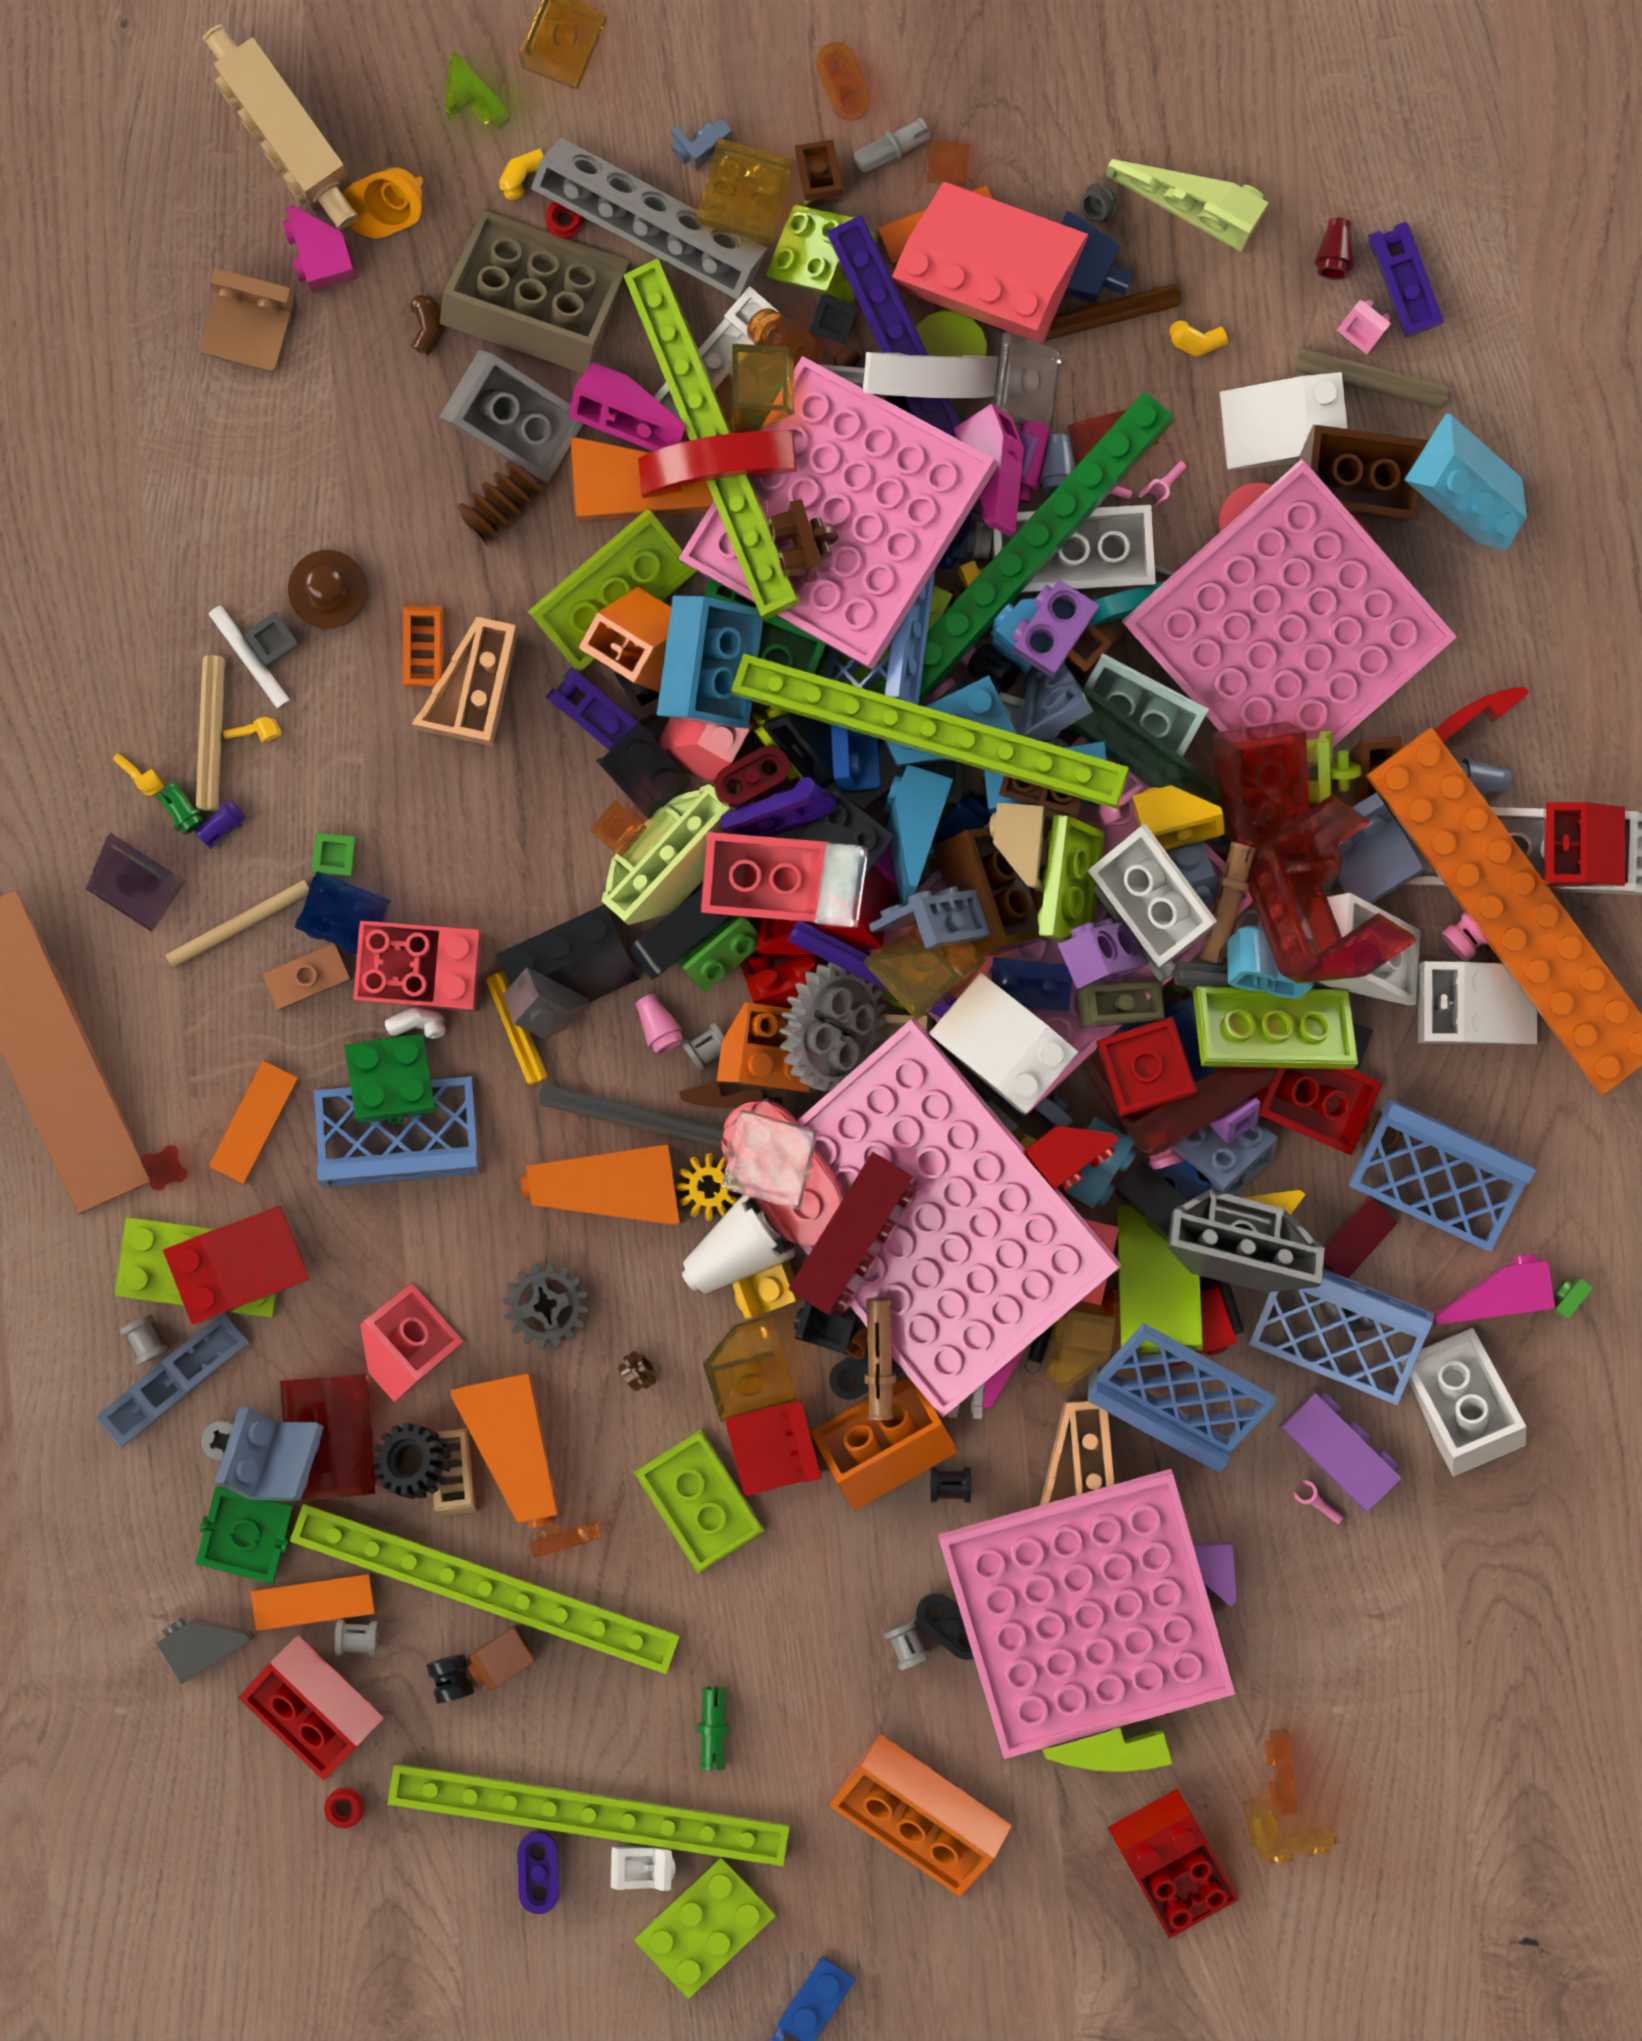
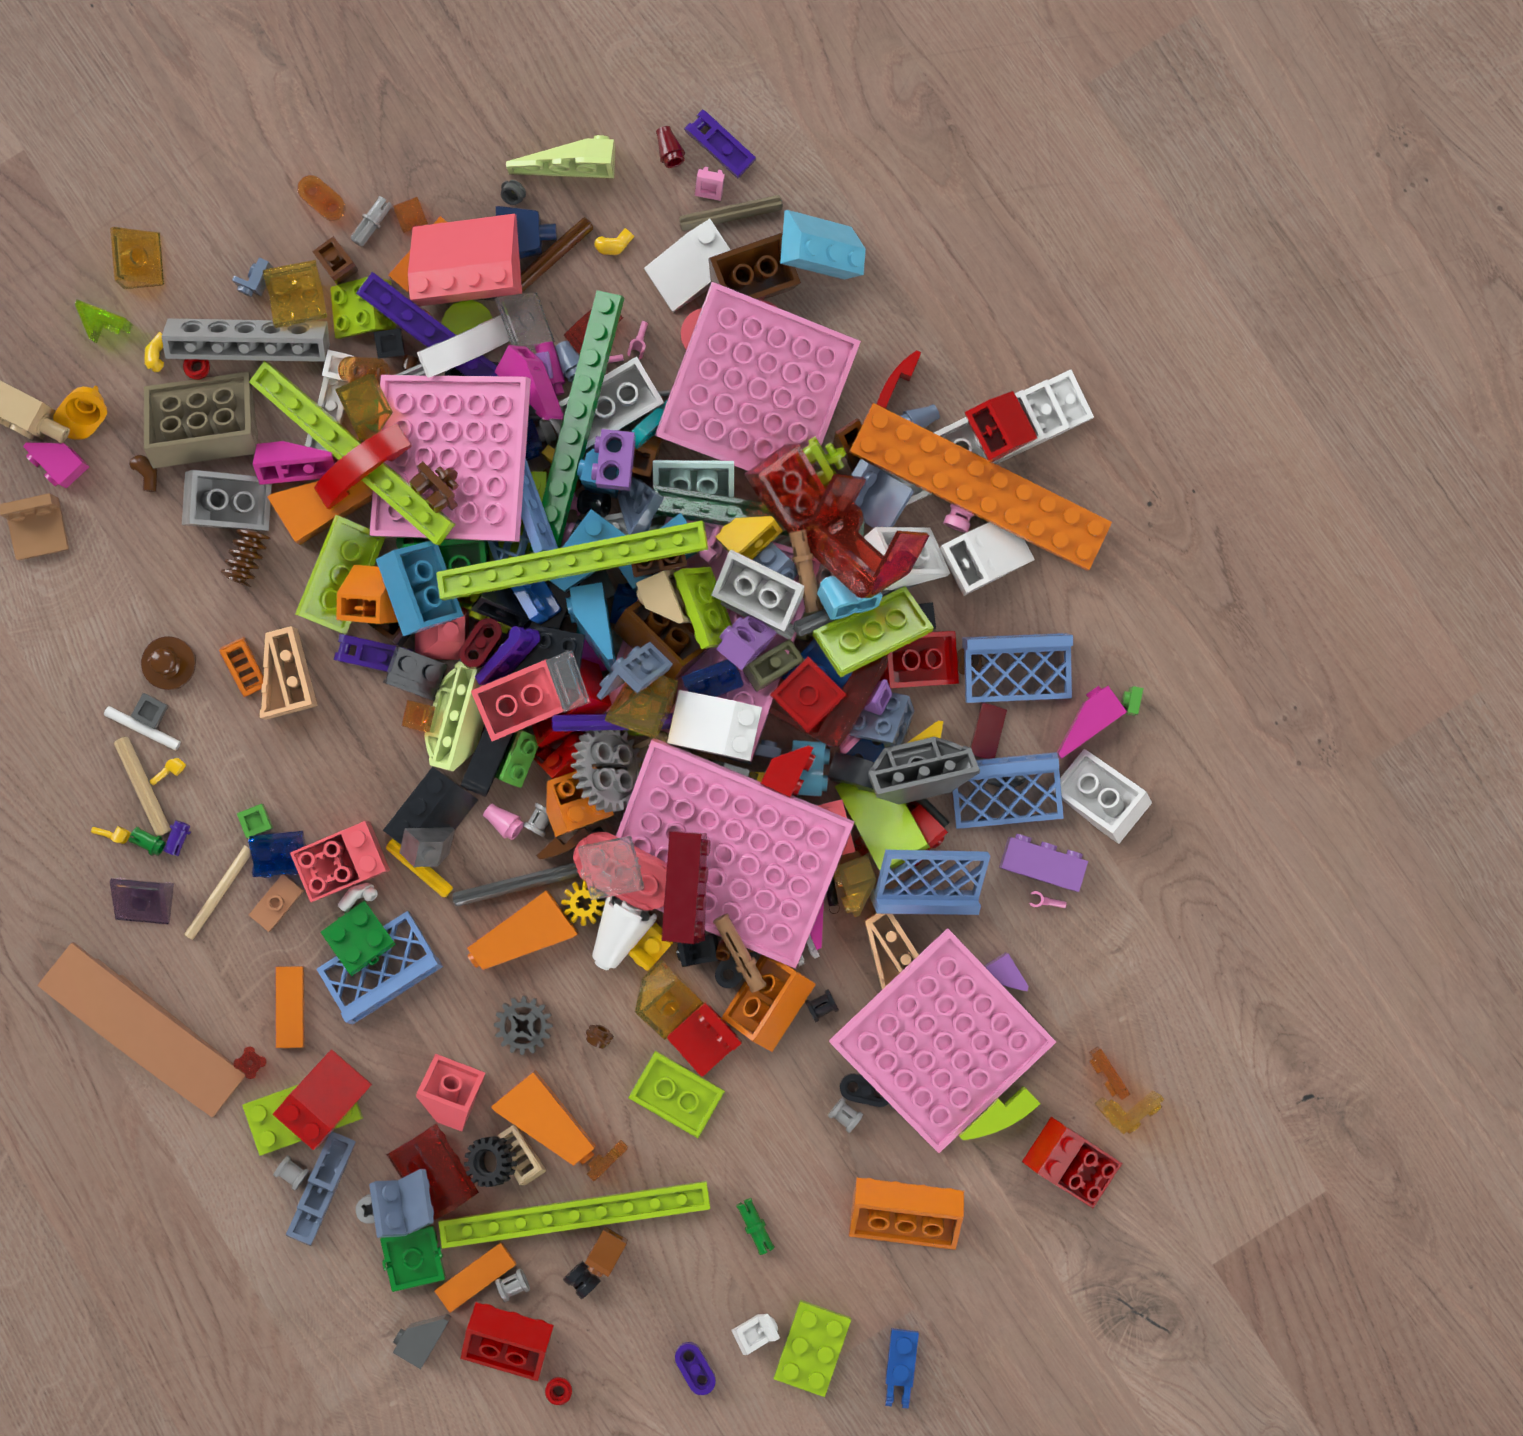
camera: 30 degrees left, 0 degrees up
lime plate [387,1763,790,1867] -> none

